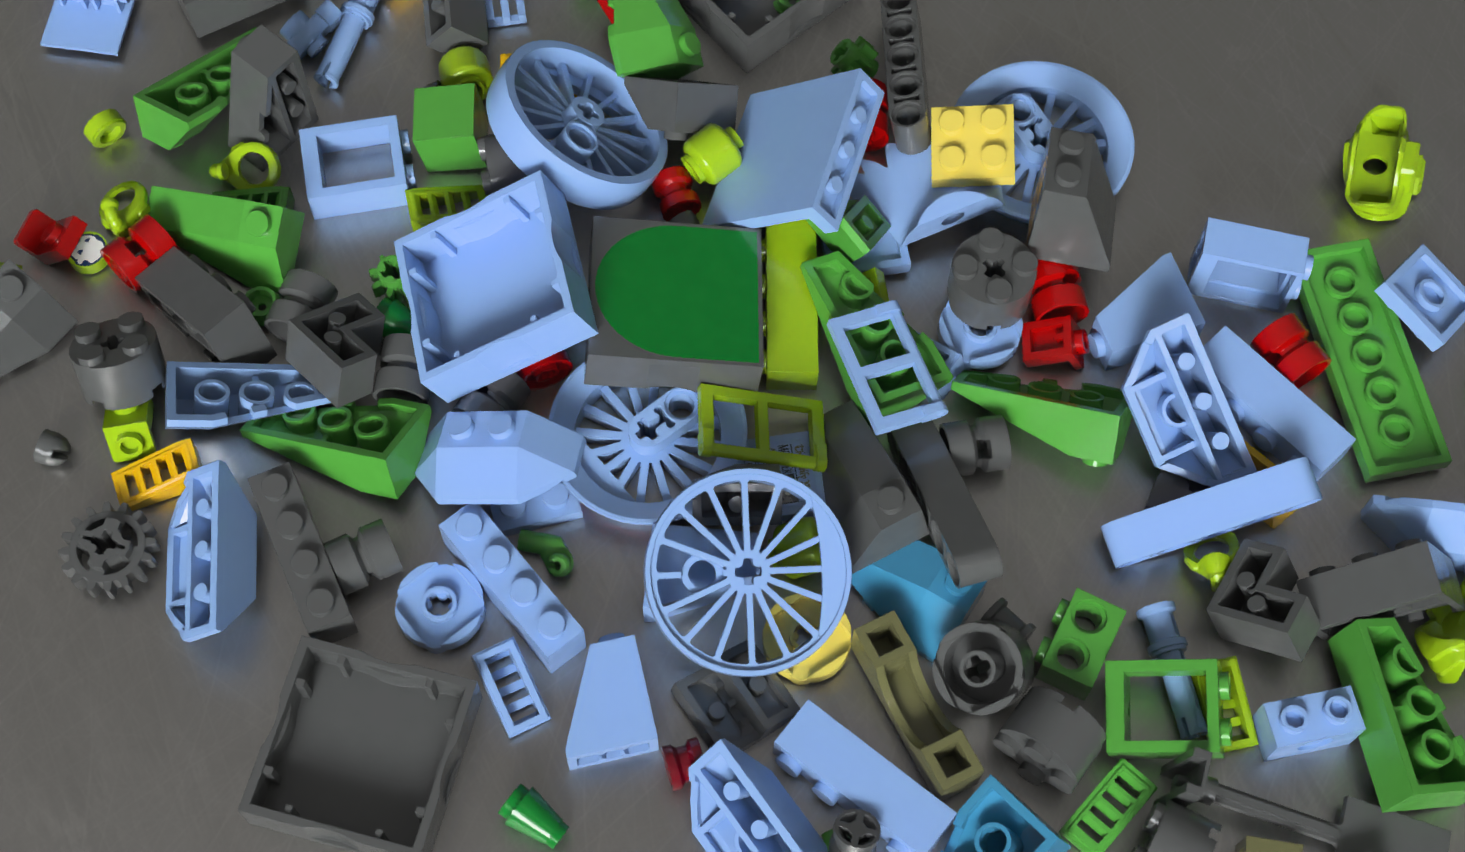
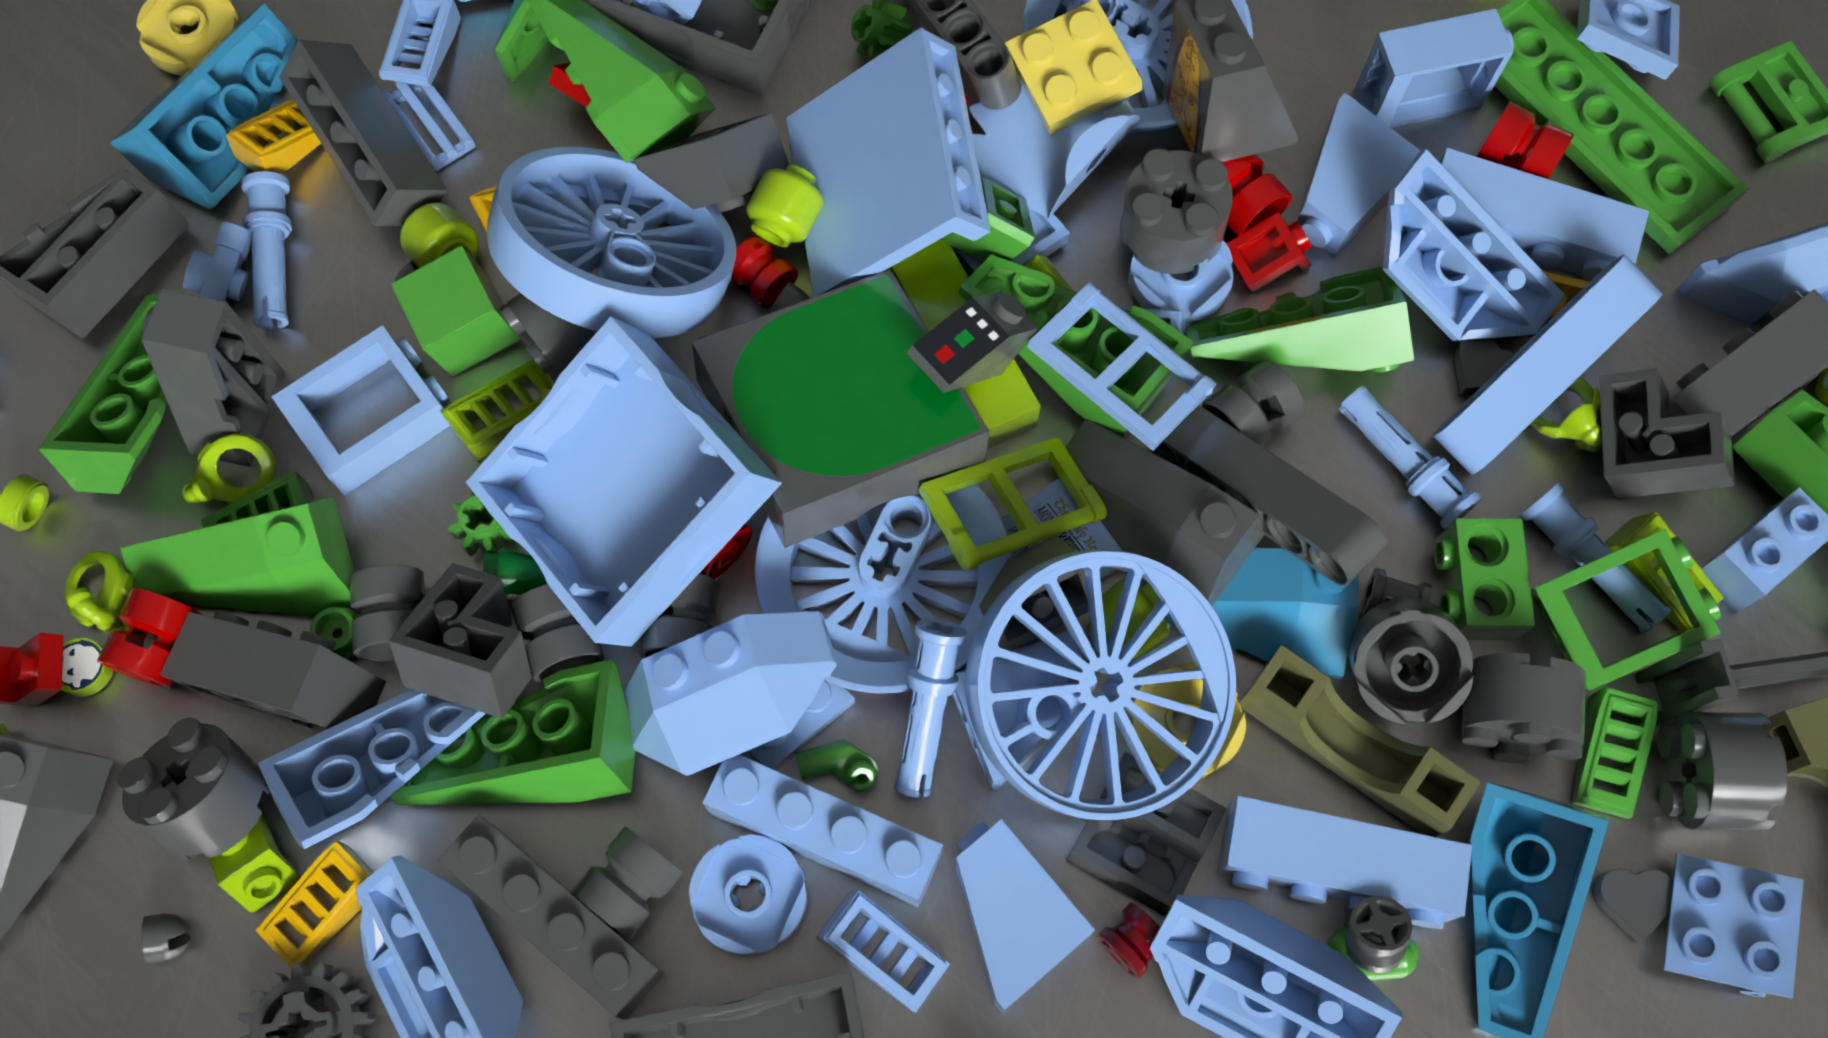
camera: 25 degrees left, 5 degrees up
none -> light blue pin [894,619,967,797]
none -> slope [907,291,1038,393]
none -> light blue pin [1338,386,1482,529]

